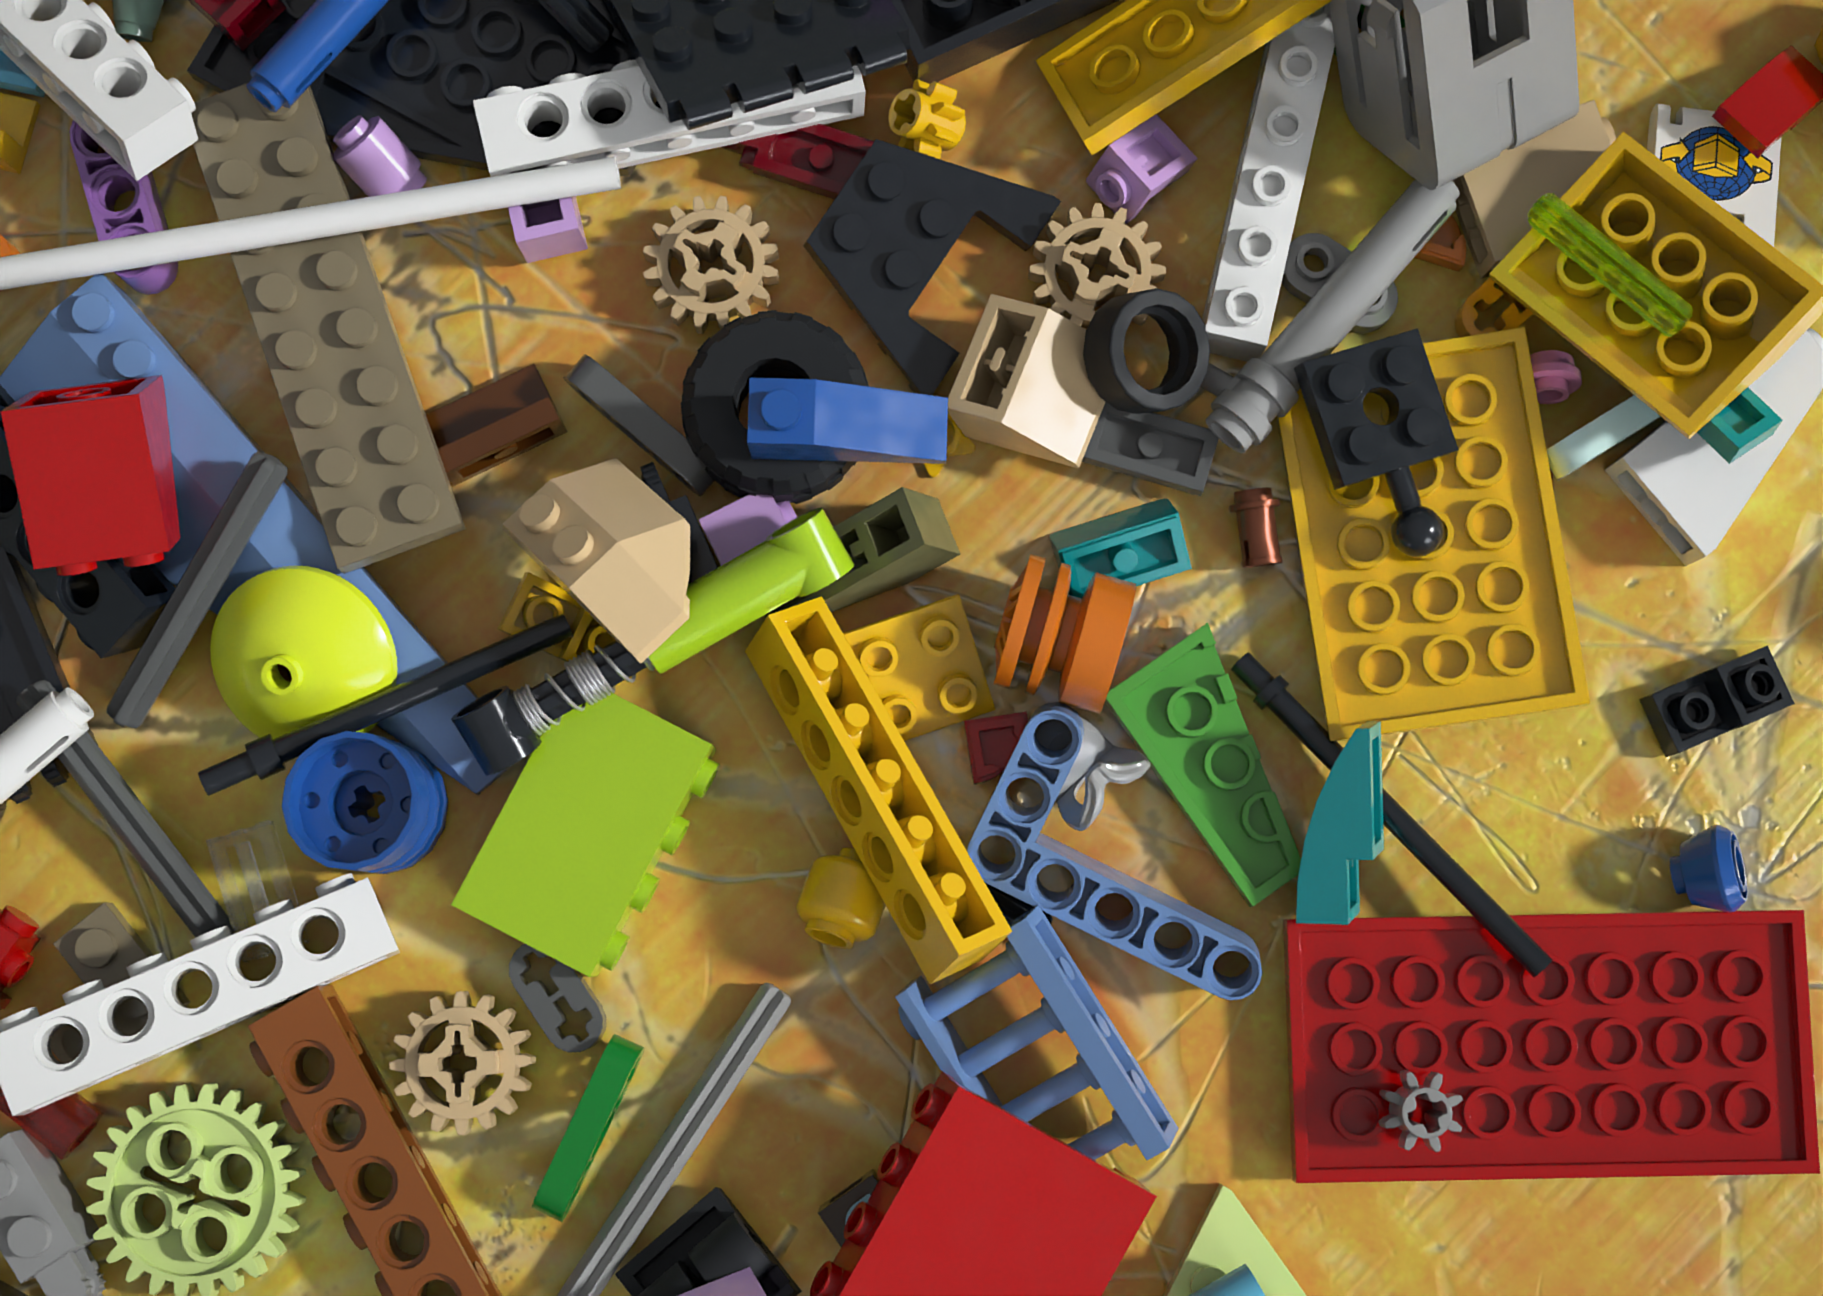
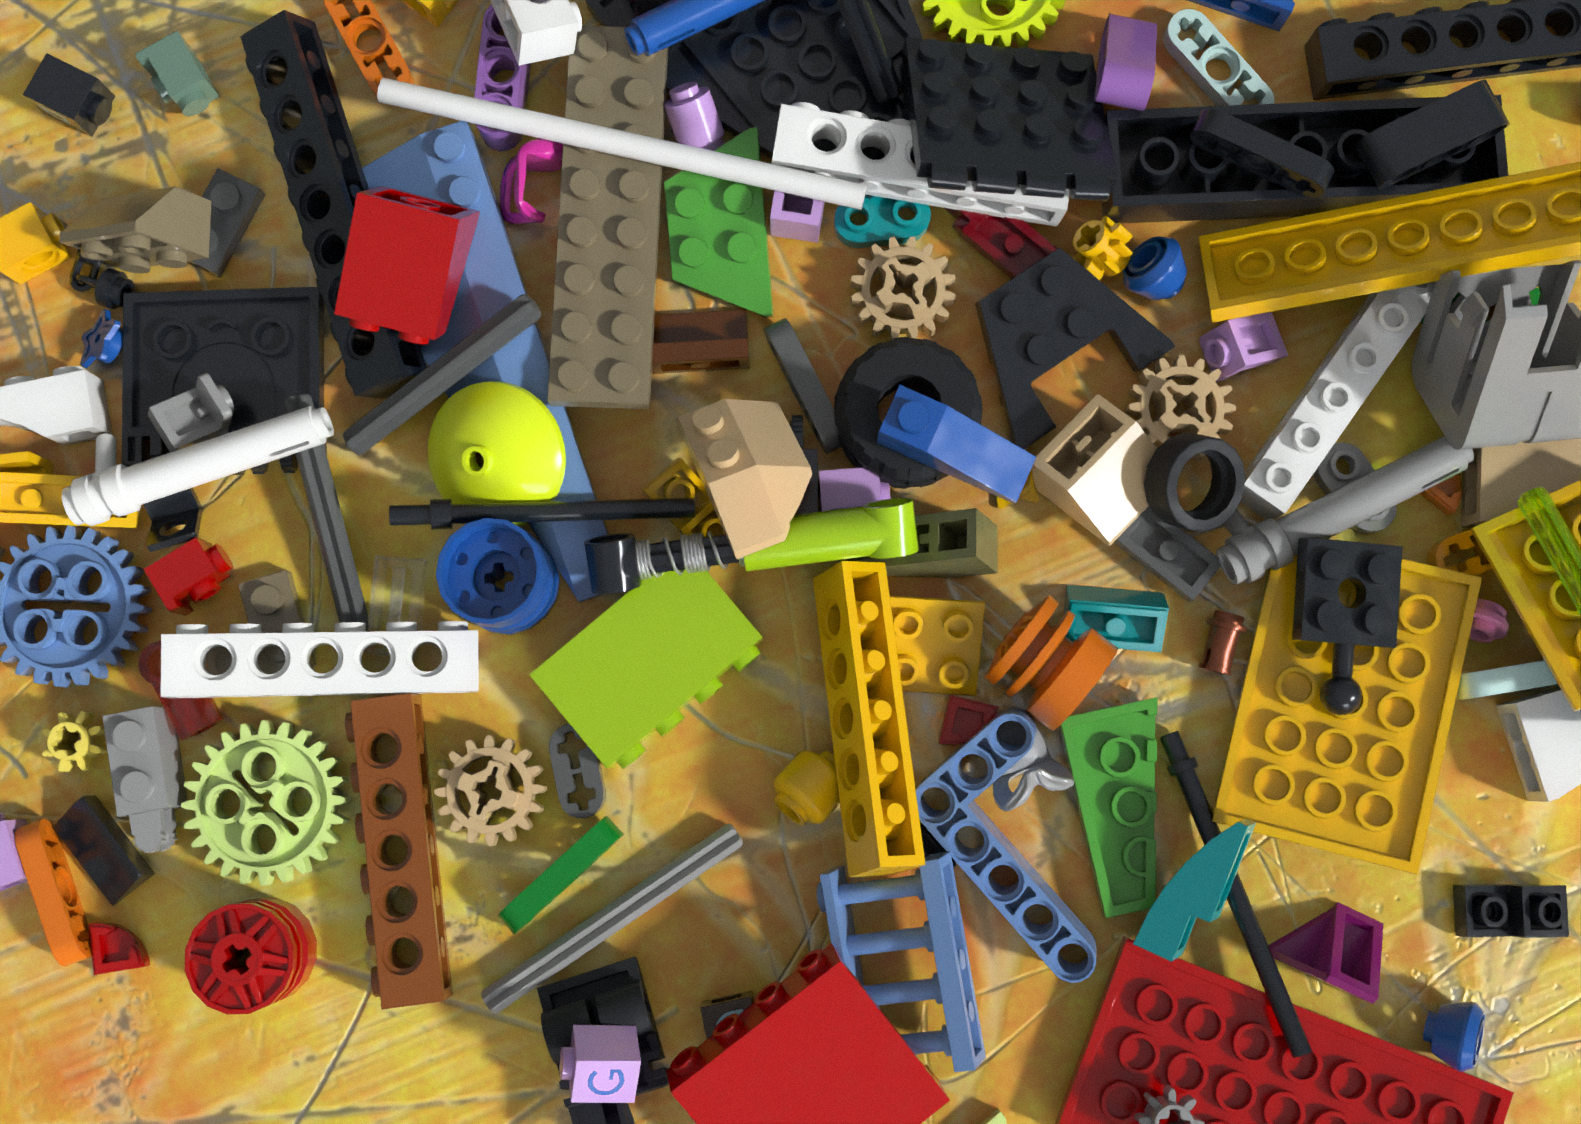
camera: 25 degrees right, 0 degrees up
none -> dark pink piece [500,138,563,224]
none -> bright green wing [664,127,774,318]
none -> teal plate [834,196,931,248]
none -> blue cone [1123,236,1187,300]
none -> magenta slope [1268,902,1383,1004]

